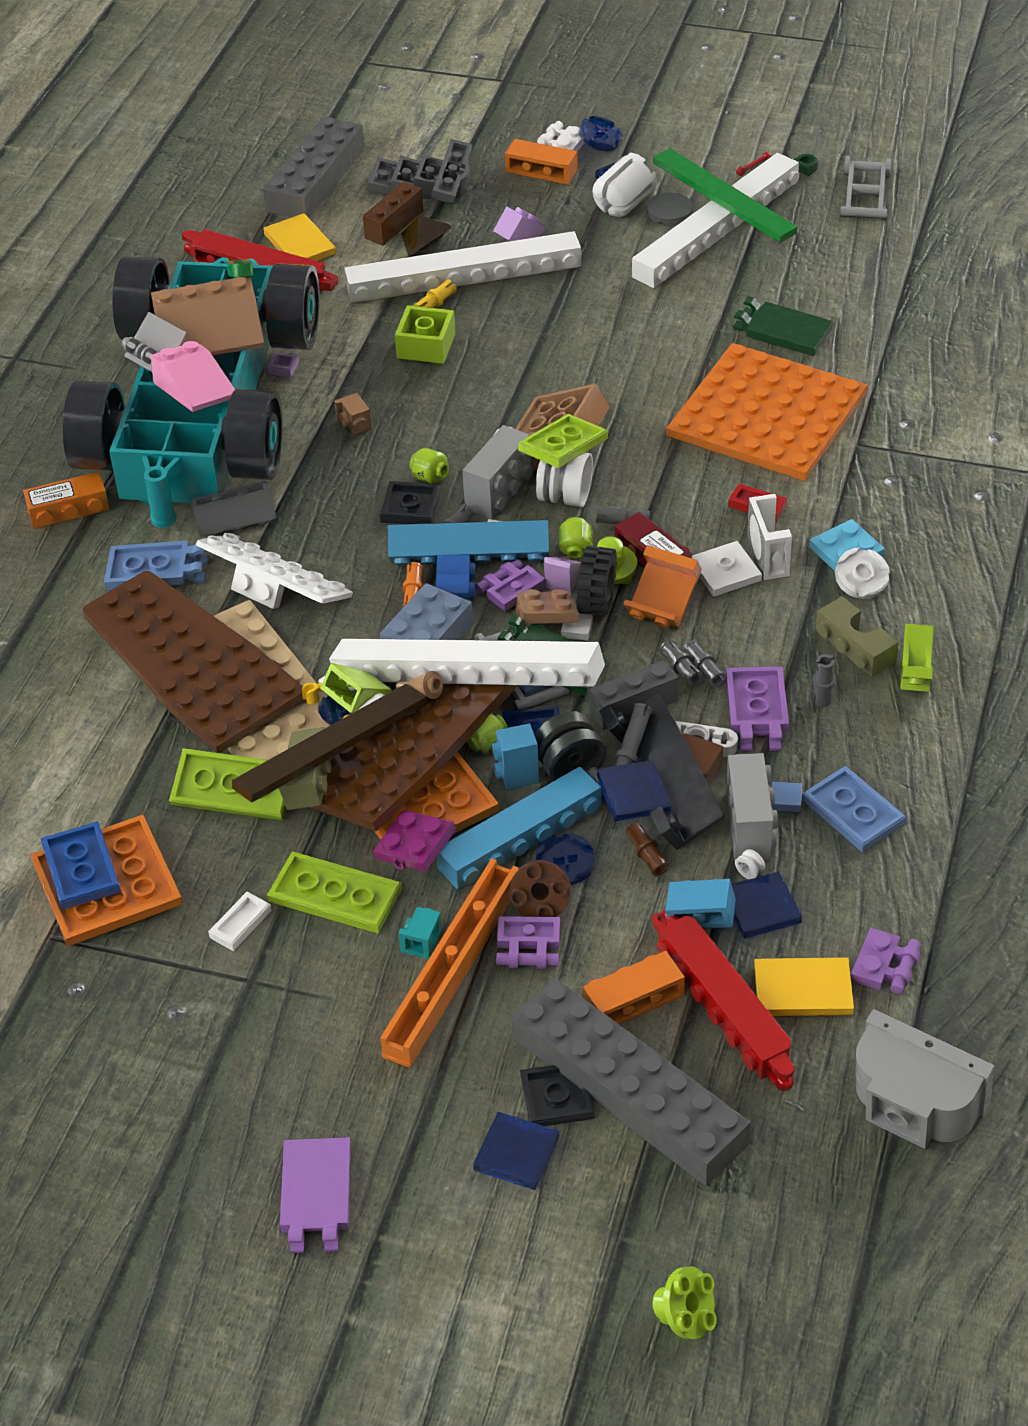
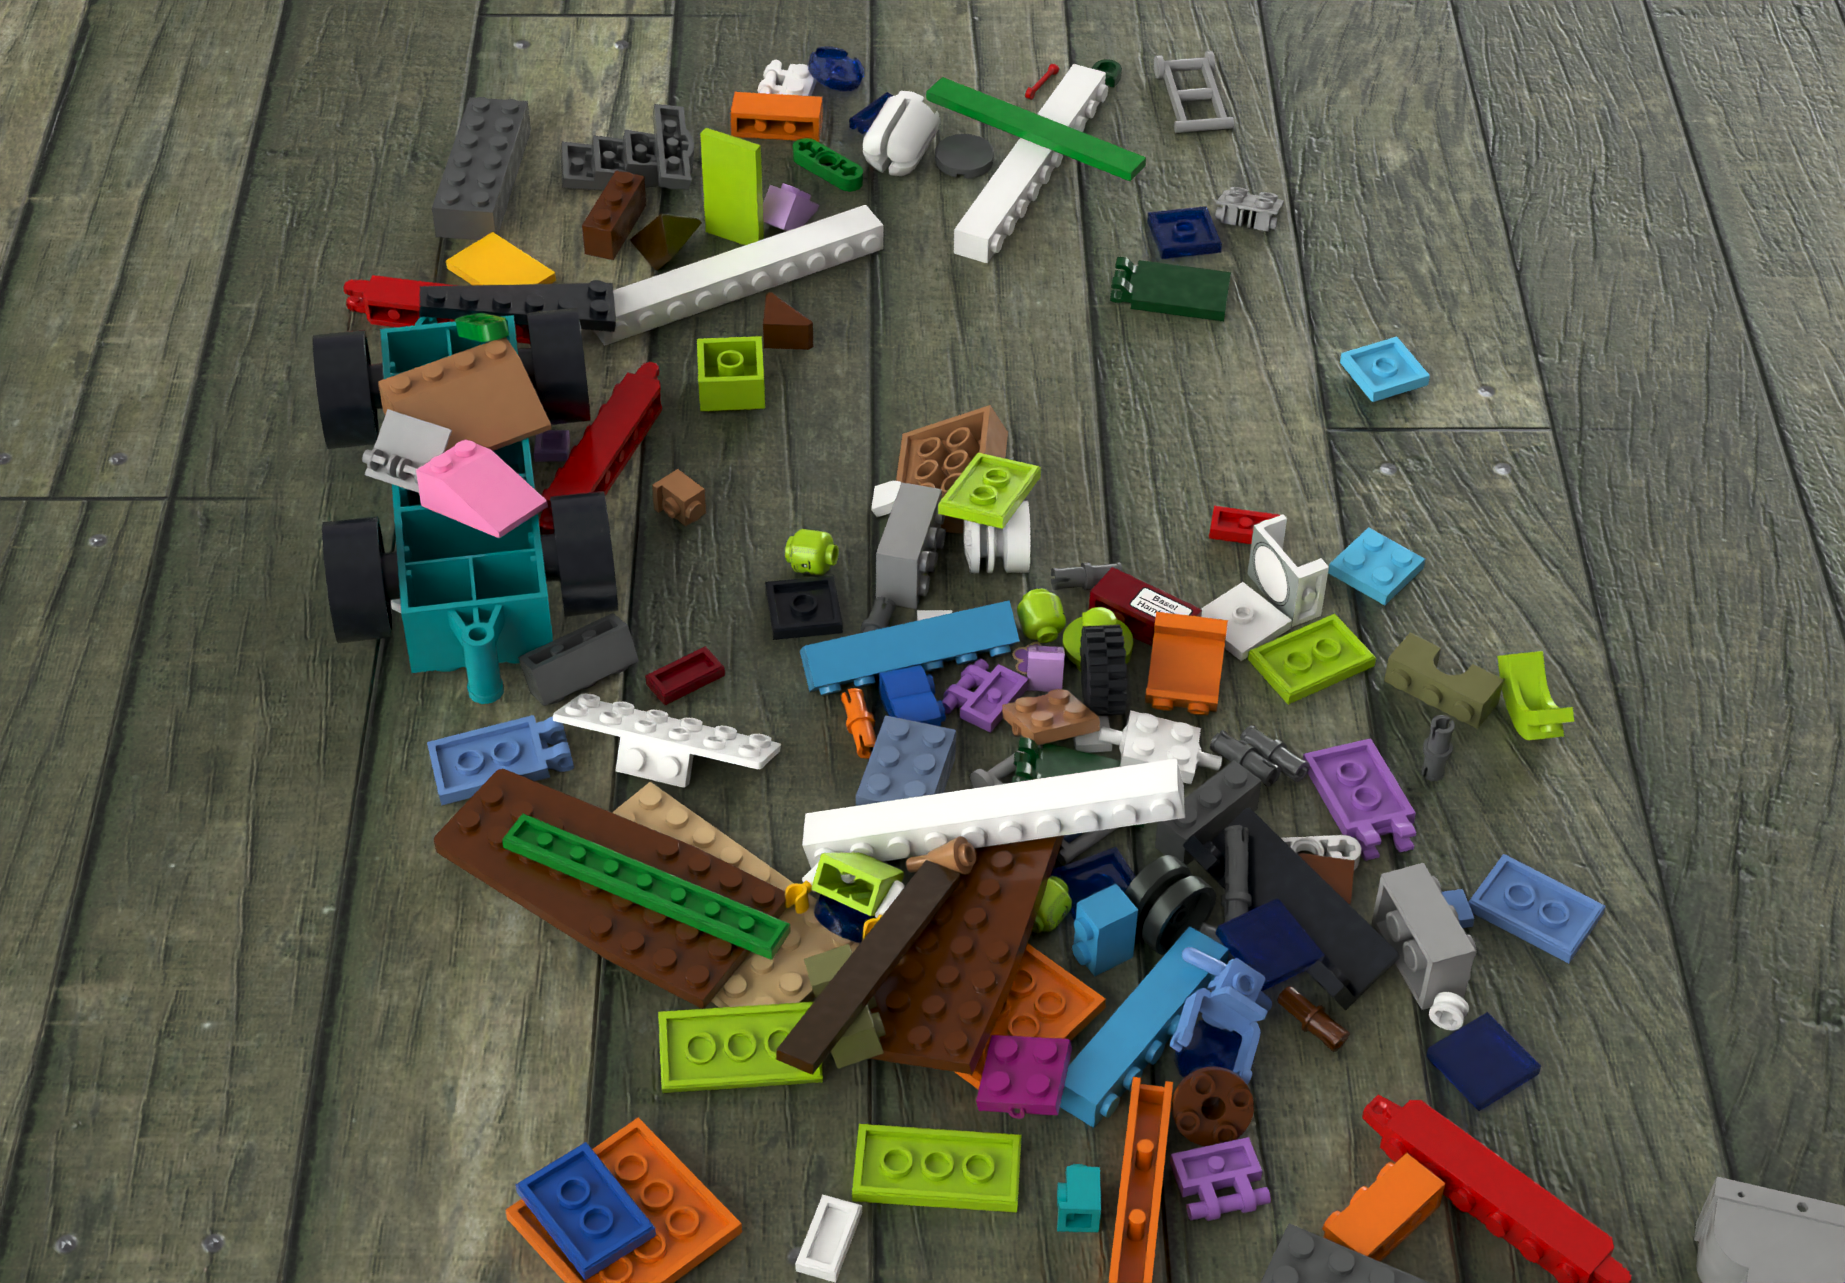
camera: 20 degrees left, 0 degrees up
orange brick [23,472,110,529] -> none
yellow pin [413,279,457,308] -> none
orange plate [666,343,868,481] -> none
dark azure brick [666,879,736,929] -> none
yellow tile [754,958,854,1016] -> none
white tile [835,548,889,599] -> none
medium lavender plate [851,927,921,994] -> none
none -> black wing [419,280,616,332]
none -> green tile [502,813,791,960]
none -> red hinge [539,361,662,535]
none -> dark red tile [645,646,725,706]
none -> lime tile [700,128,764,245]
none -> reddish brown slope [763,292,814,350]
none -> green beam [793,138,863,192]
none -> white plate [1098,711,1222,784]
none -> clear blue tile [1147,206,1222,259]
none -> medium blue piece [1170,947,1272,1085]
none -> light grey hinge [1215,187,1284,232]
none -> lime tile [1248,613,1376,705]
none -> medium azure plate [1340,337,1430,402]

